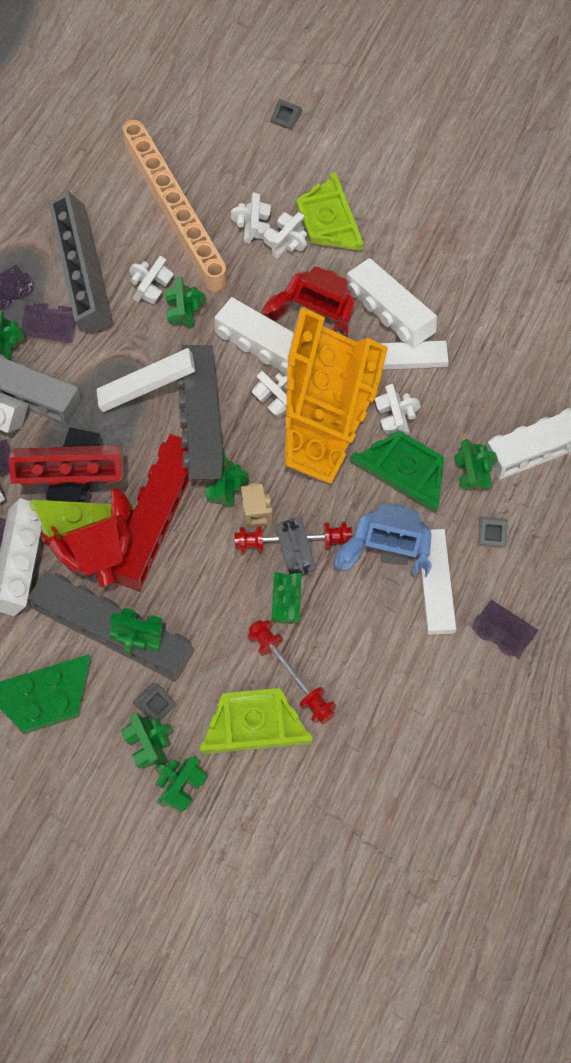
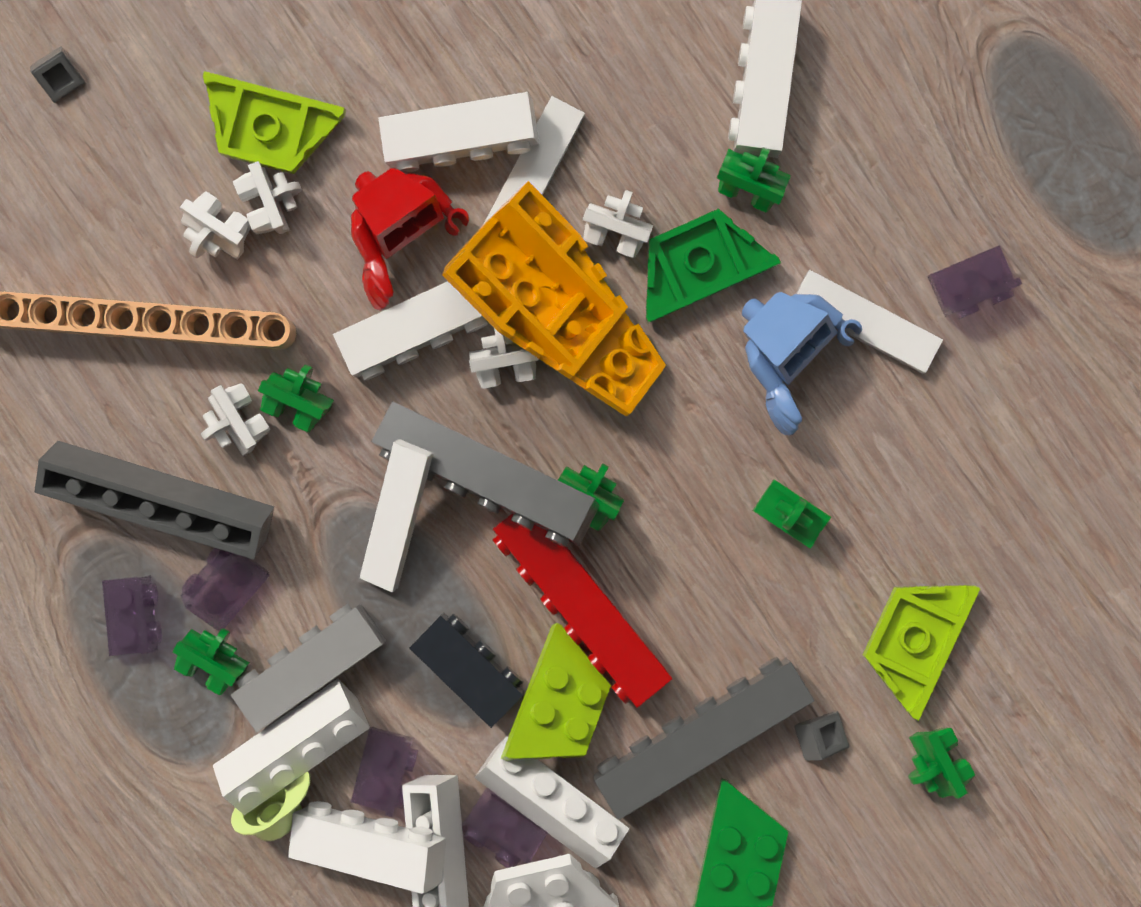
camera: 55 degrees left, 25 degrees up
red brick [8,445,124,486] -> none
red torso [41,488,130,587] -> none
green hips [109,607,162,654] -> none
green hips [121,713,173,769] -> none
red axle [234,522,353,554] -> none
tan brick [241,483,272,527] -> none
red axle [247,620,336,724] -> none
hinge [275,516,316,576] -> none
dark grey slope [478,517,508,547] -> none

